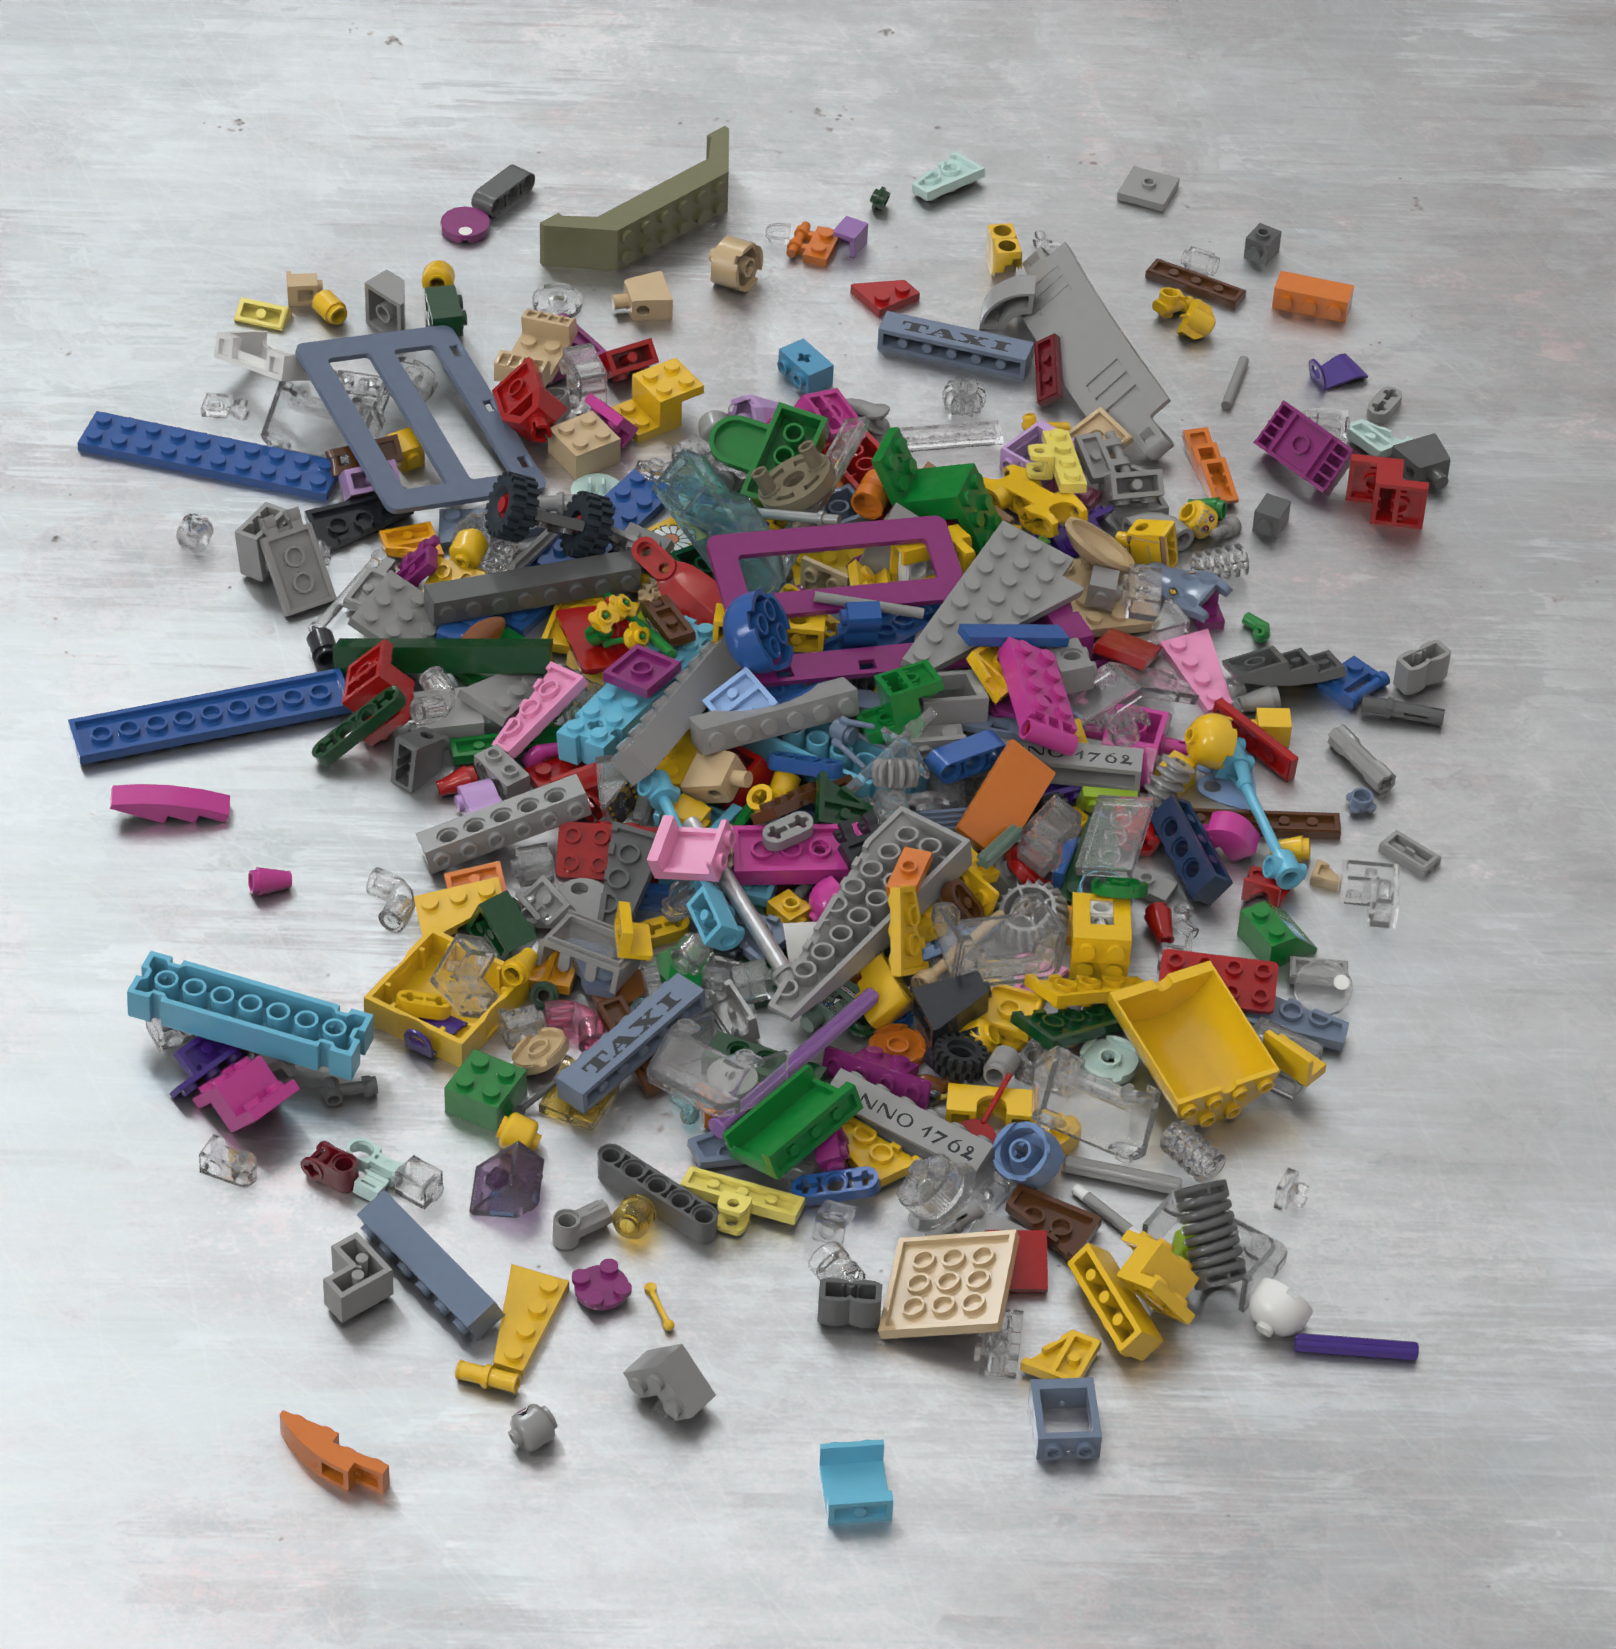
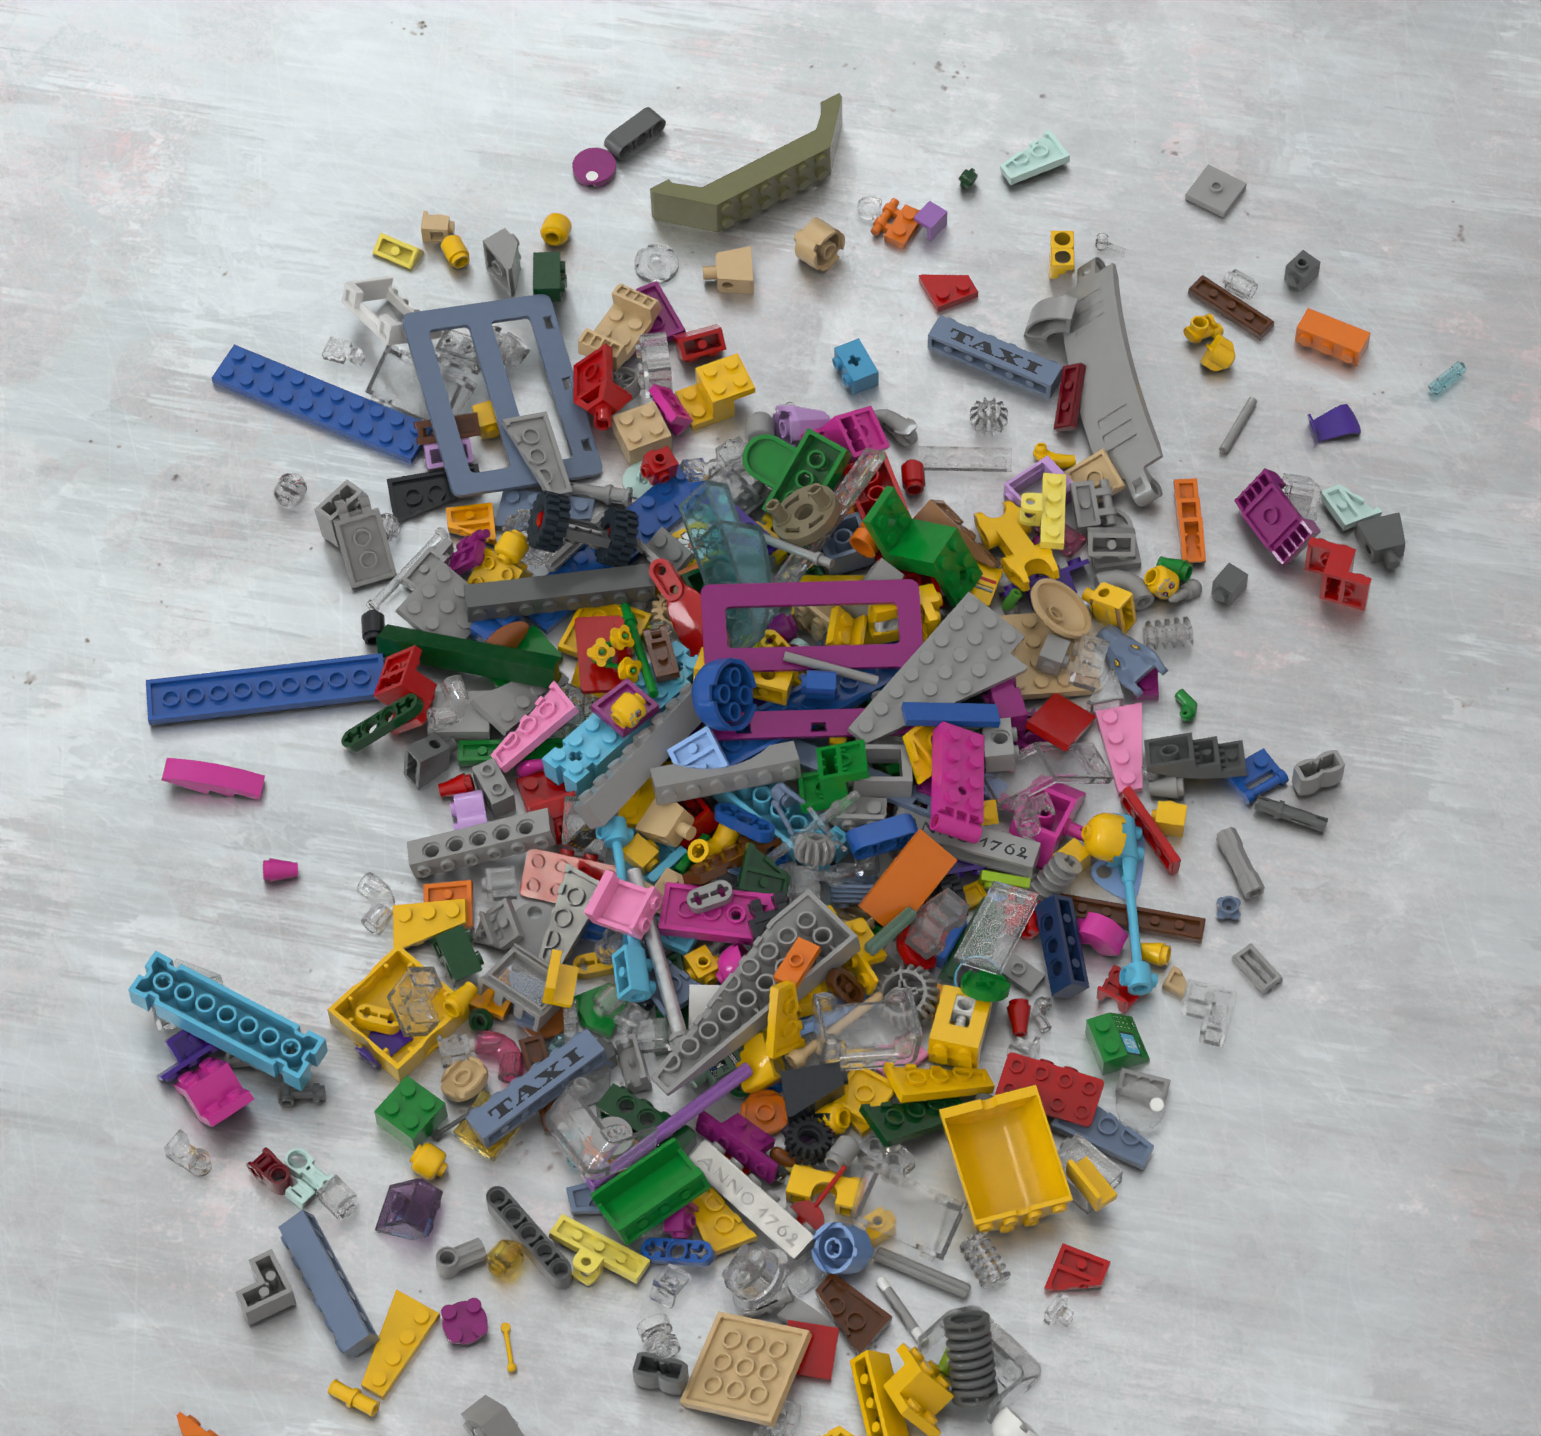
camera: 15 degrees right, 15 degrees up
light aqua plate [1079,1035,1139,1090] -> none
light grey beam [1366,387,1402,424] -> none
none -> light grey wing [501,411,573,496]
none -> yellow head [611,692,647,728]
none -> red brick [640,446,679,486]
none -> red wing [1044,1243,1111,1292]
none -> clear light blue axle [1428,361,1467,395]

